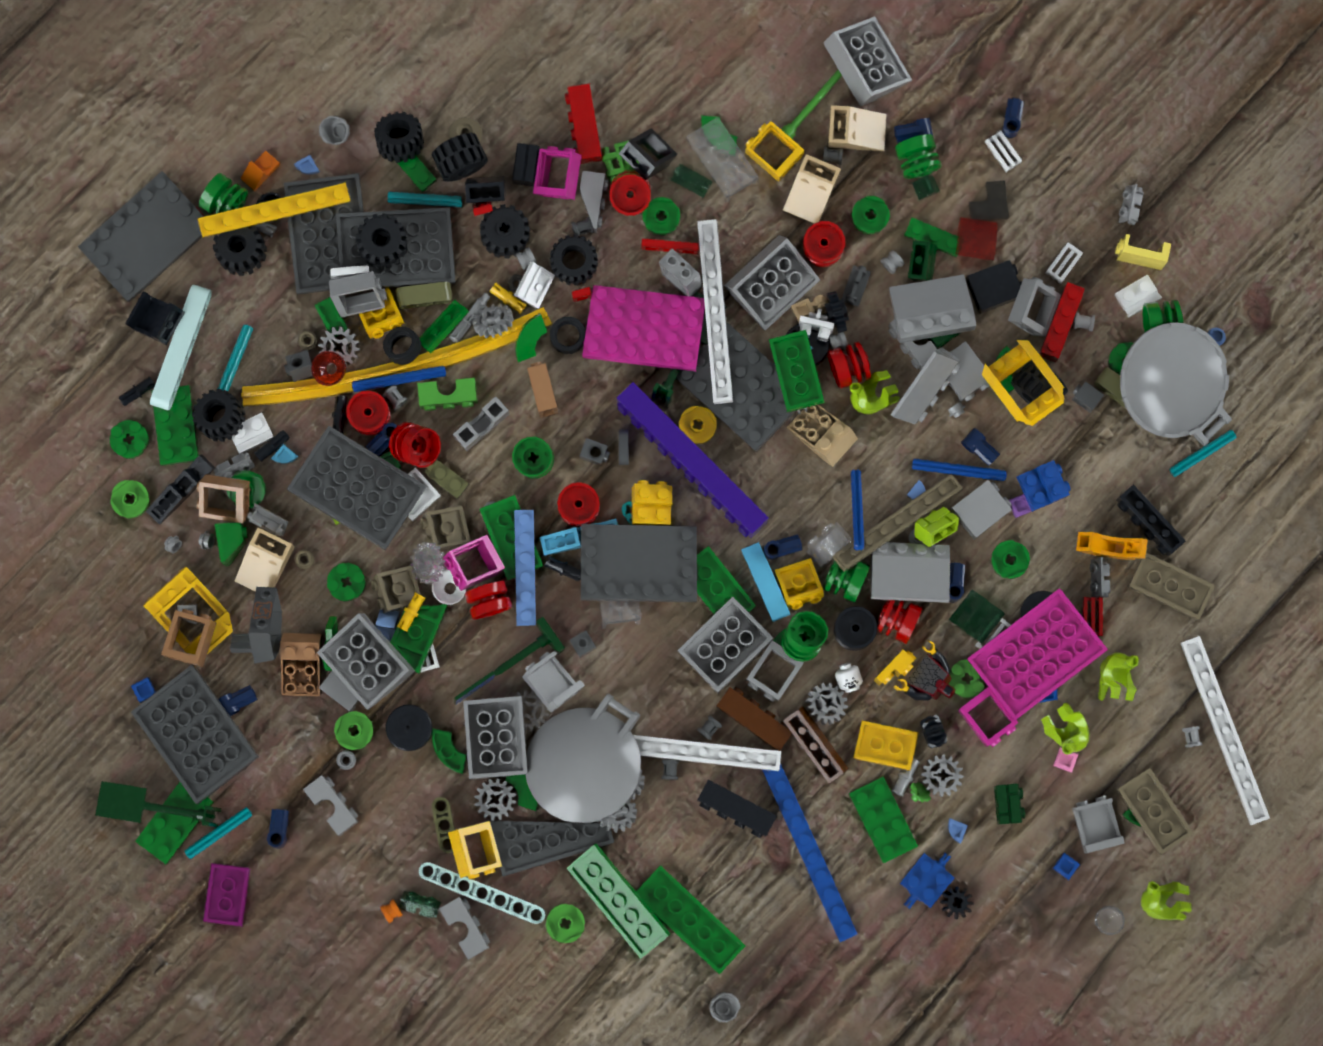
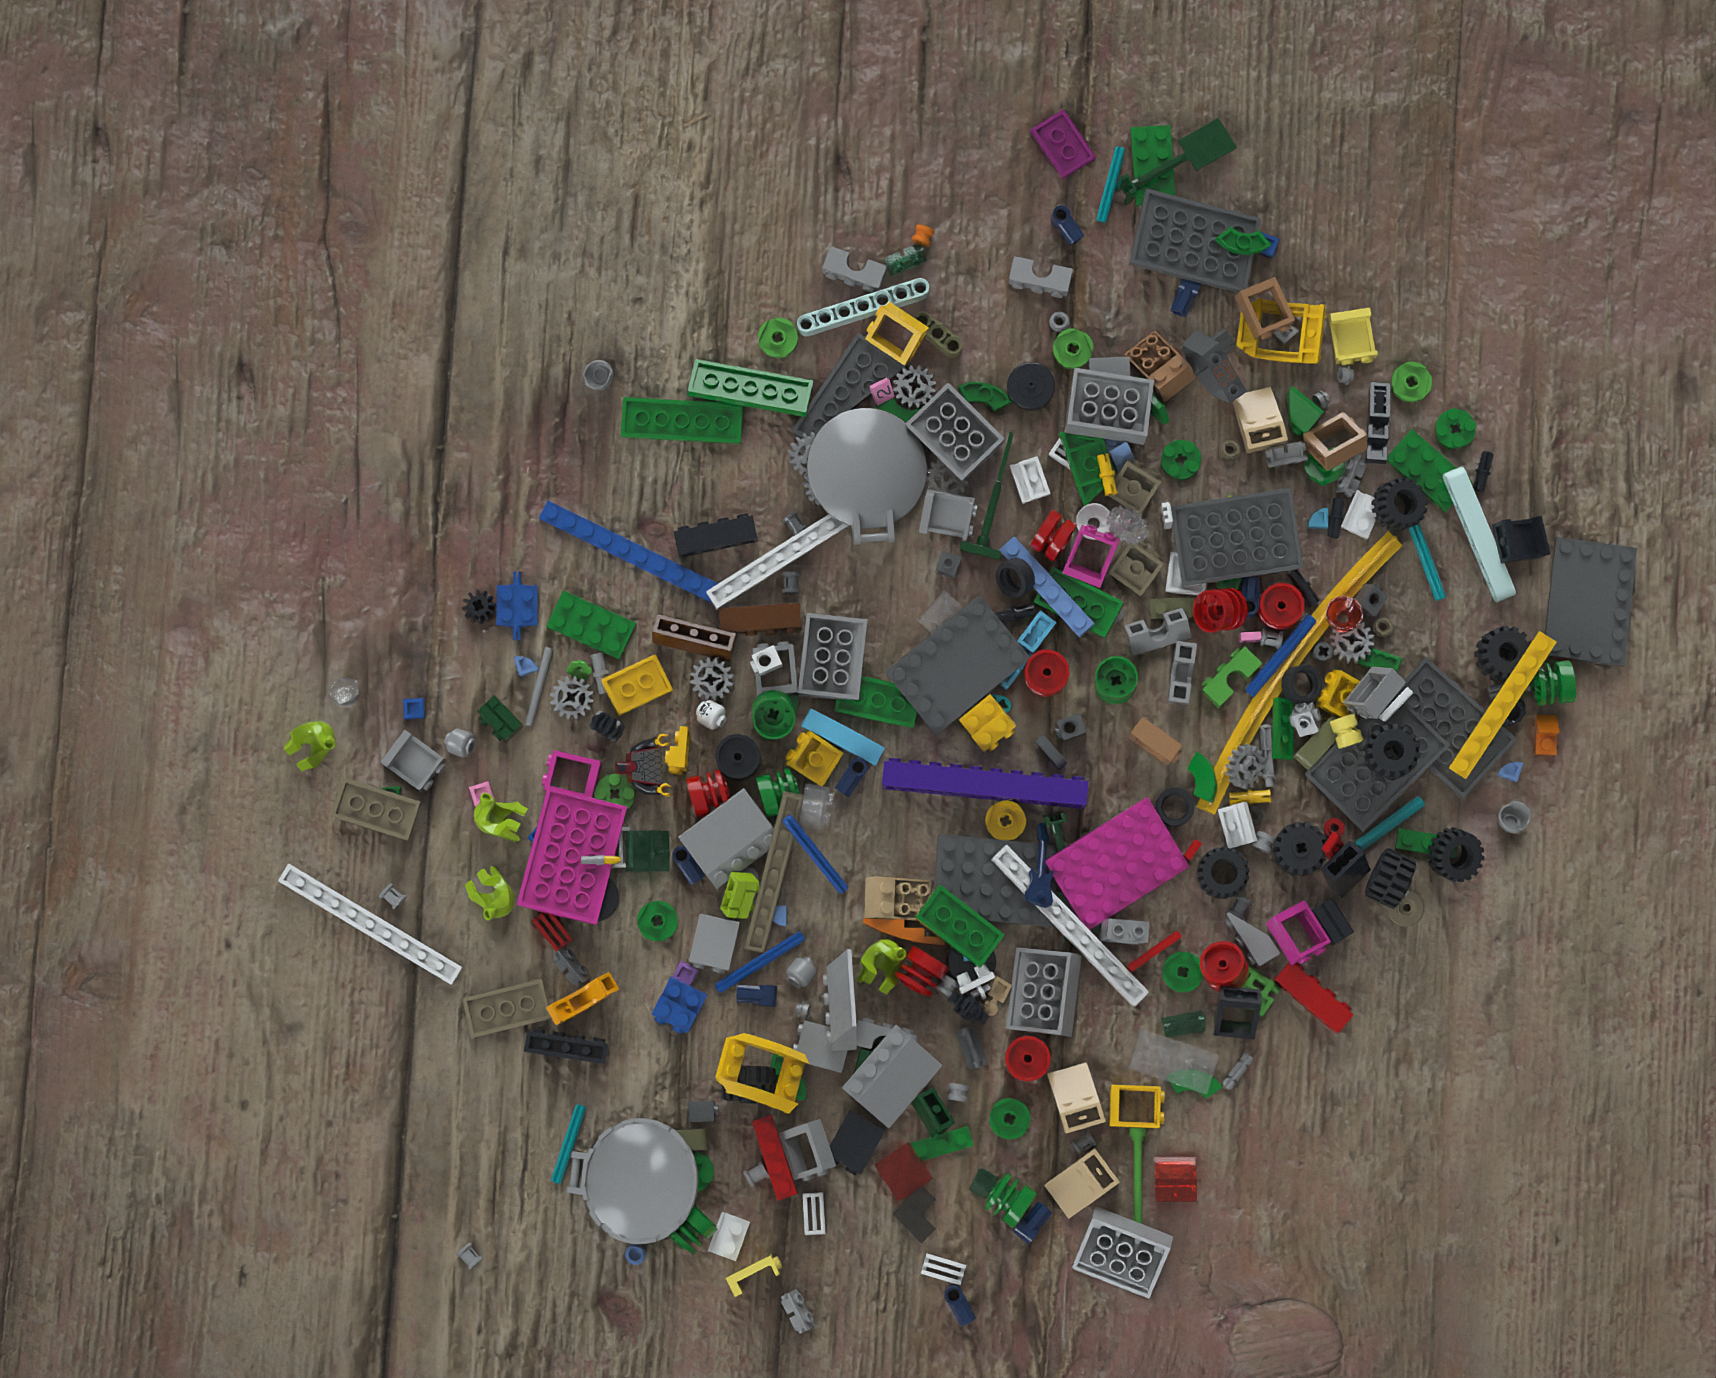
camera: 145 degrees right, 0 degrees up
none -> light grey head [445,729,476,757]
none -> light grey bar [525,647,553,727]
none -> light grey piece [581,855,621,865]
none -> white brick [750,645,782,676]
none -> light grey head [786,957,816,988]
none -> orange slope [863,918,945,946]
none -> bright pink tile [869,378,895,405]
none -> black tyre [996,558,1035,598]
none -> white plate [1010,456,1050,504]
none -> dark blue piece [1025,822,1053,908]
none -> light grey arch [1124,608,1191,656]
none -> clear red slope [1154,1157,1197,1202]
none -> white tile [1161,502,1173,530]
none -> green tile [1215,226,1271,255]
none -> light grey axle [1222,1053,1253,1090]
none -> bright pink tile [1239,631,1262,643]
none -> light grey brick [1290,702,1321,737]
none -> dark grey bush [1312,642,1333,663]
none -> red plate [1324,818,1345,837]
none -> light yellow panel [1328,308,1378,366]
none -> light yellow wheel [1330,713,1364,749]

